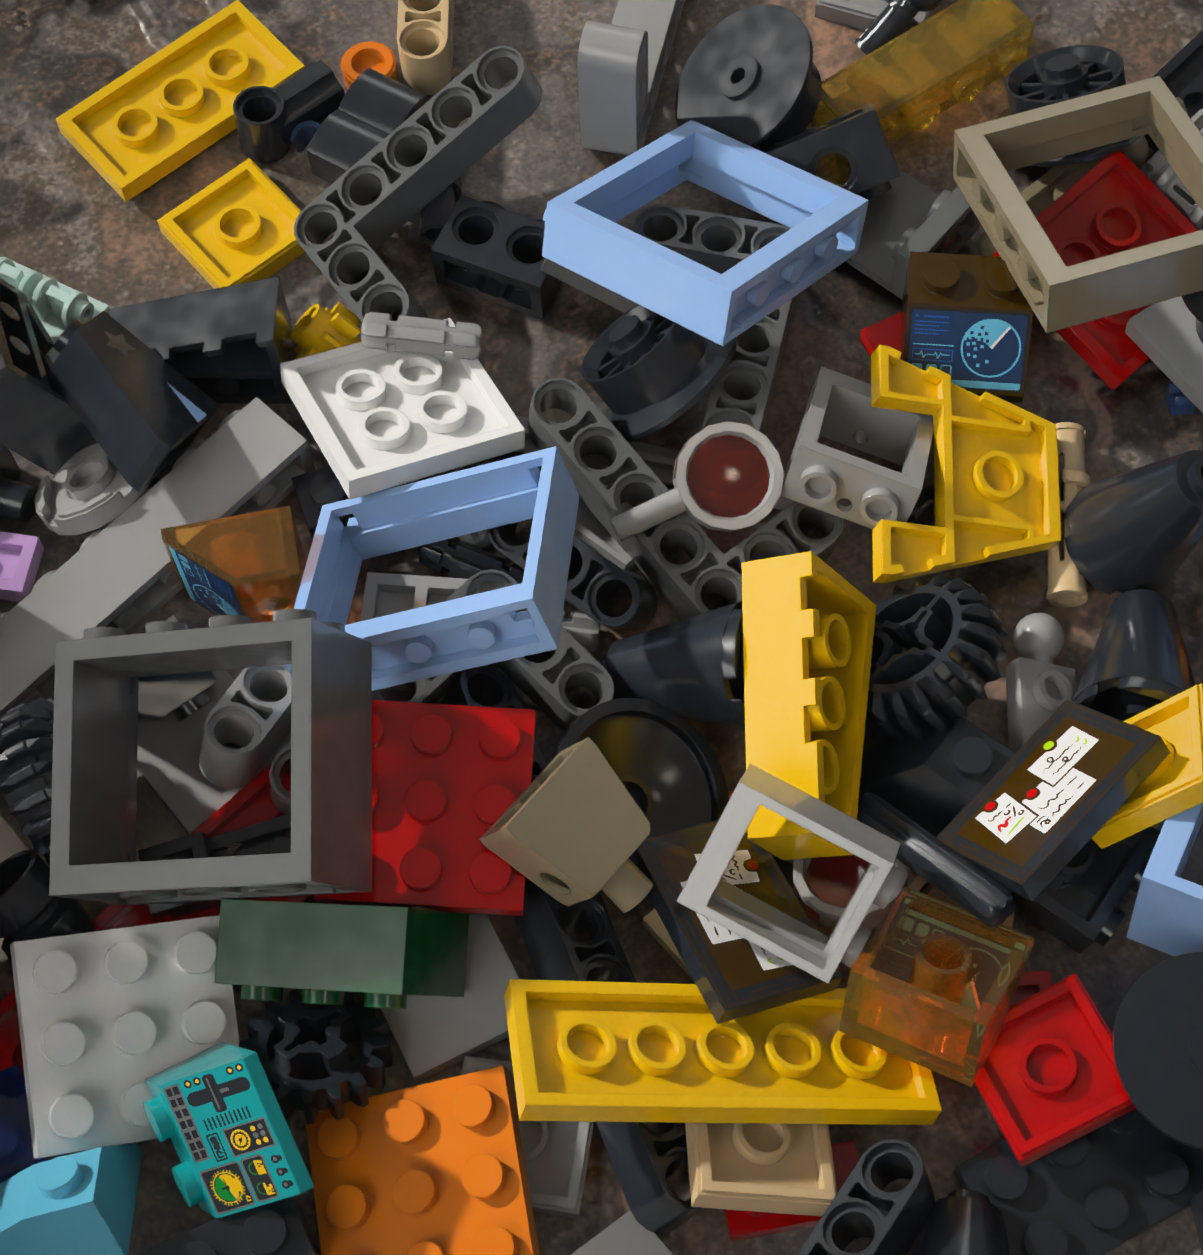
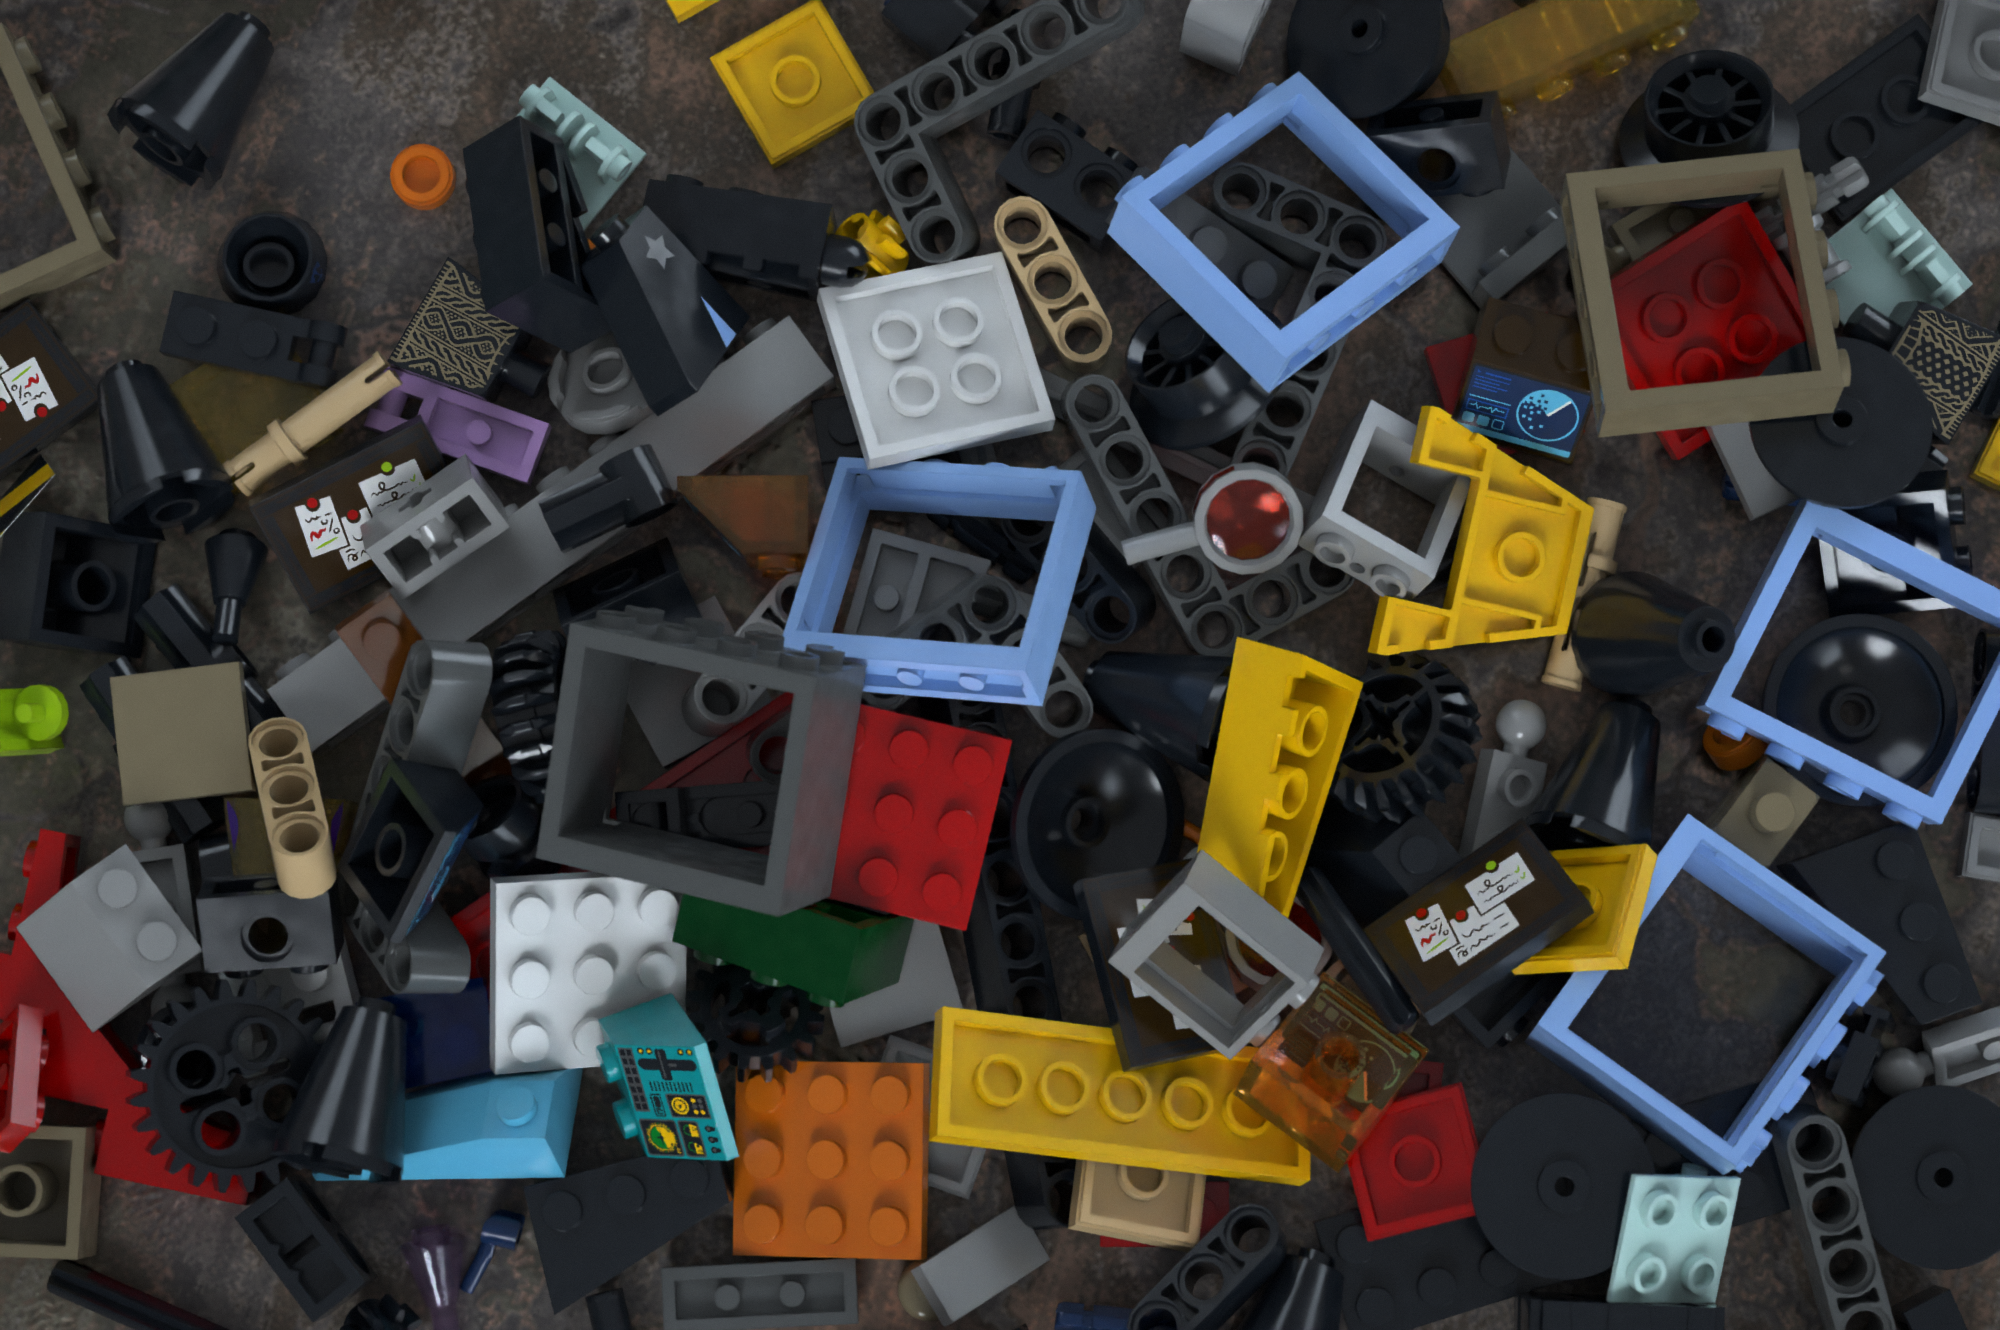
camera: 10 degrees right, 20 degrees up
light grey axle [361,312,482,360] -> none
dark tan torso [479,737,653,913] -> none
none -> black piece [538,444,678,553]
none -> black hinge [821,234,870,288]
none -> tan beam [994,196,1112,374]

